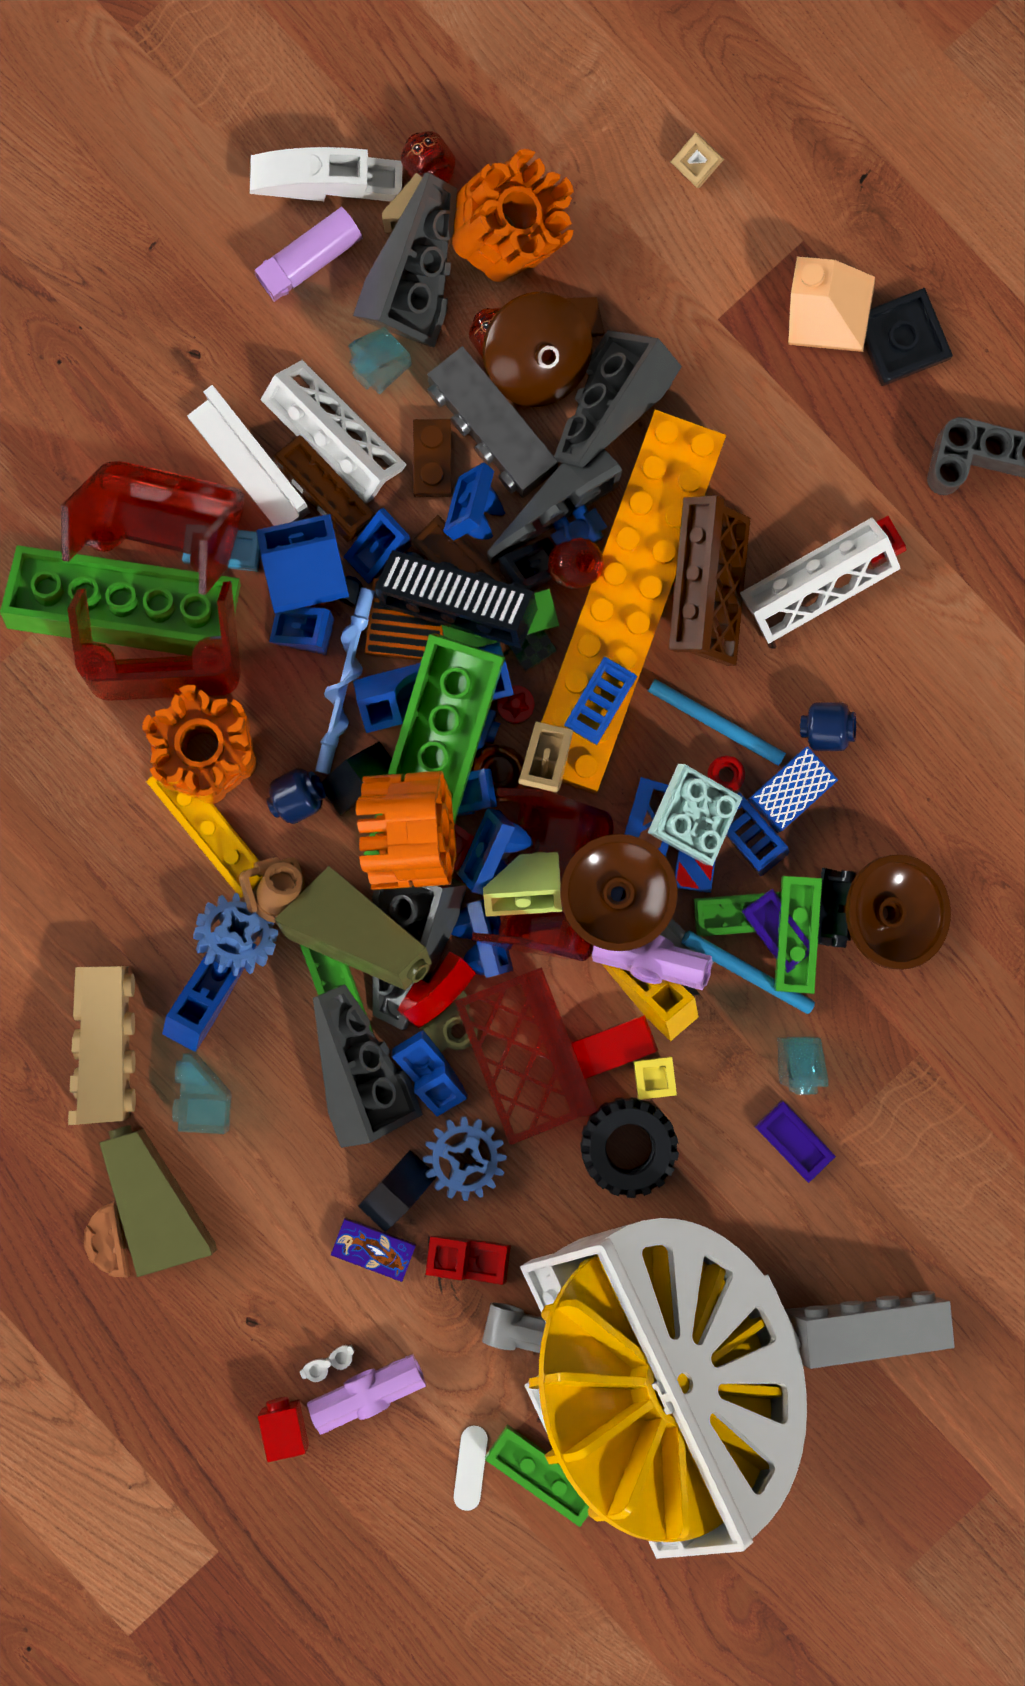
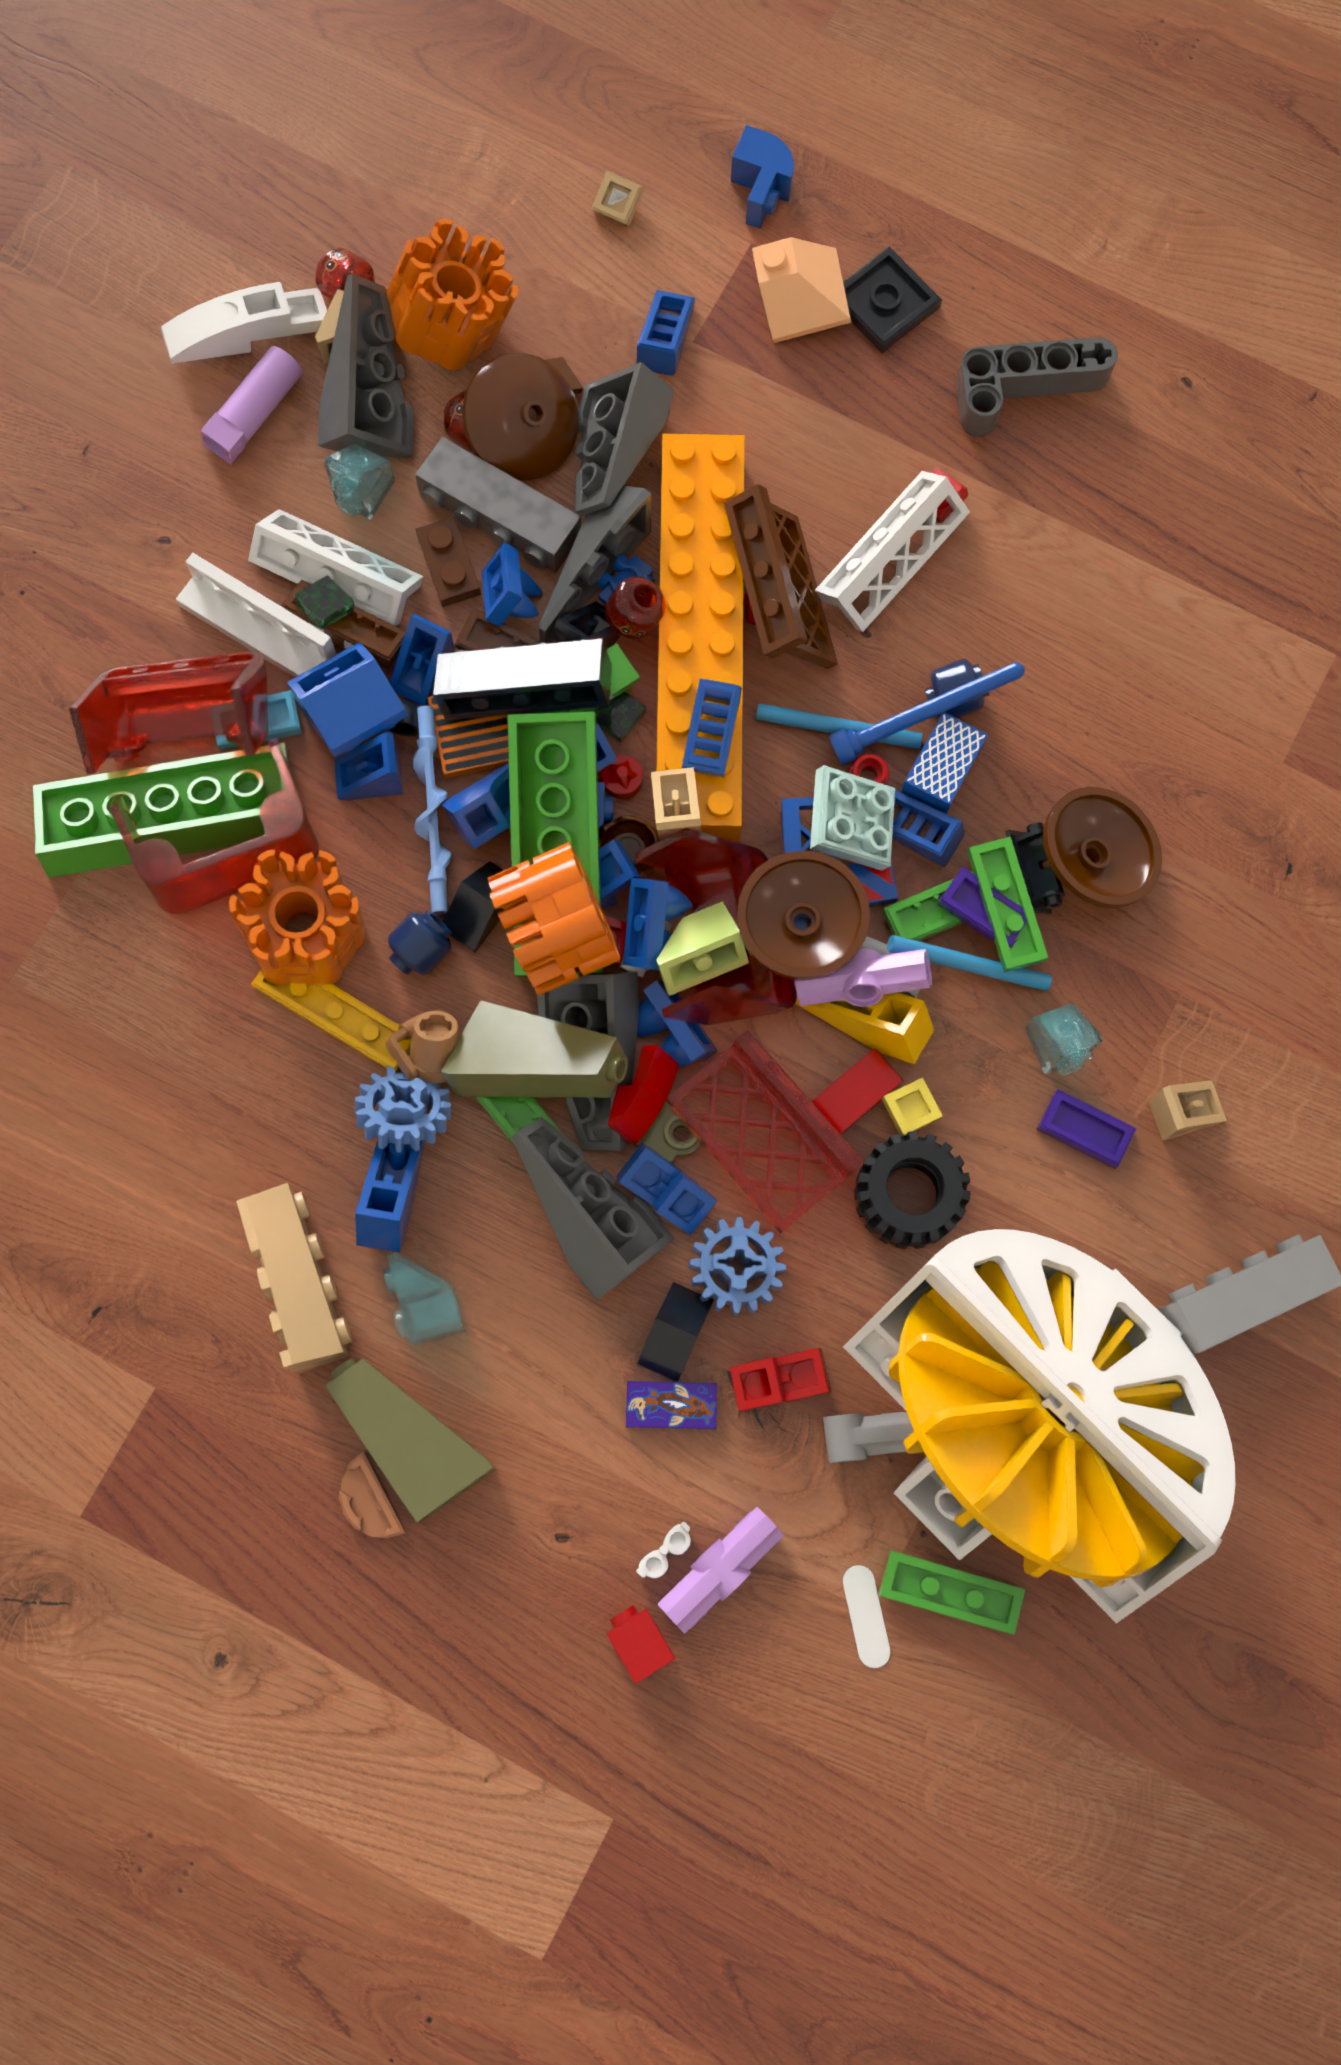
camera: 20 degrees left, 10 degrees down
none -> clear green tile [295,575,354,630]
none -> blue slope [636,290,695,375]
none -> blue brick [731,125,794,229]
none -> blue piece [829,662,1025,766]
none -> tan slope [1148,1080,1227,1141]

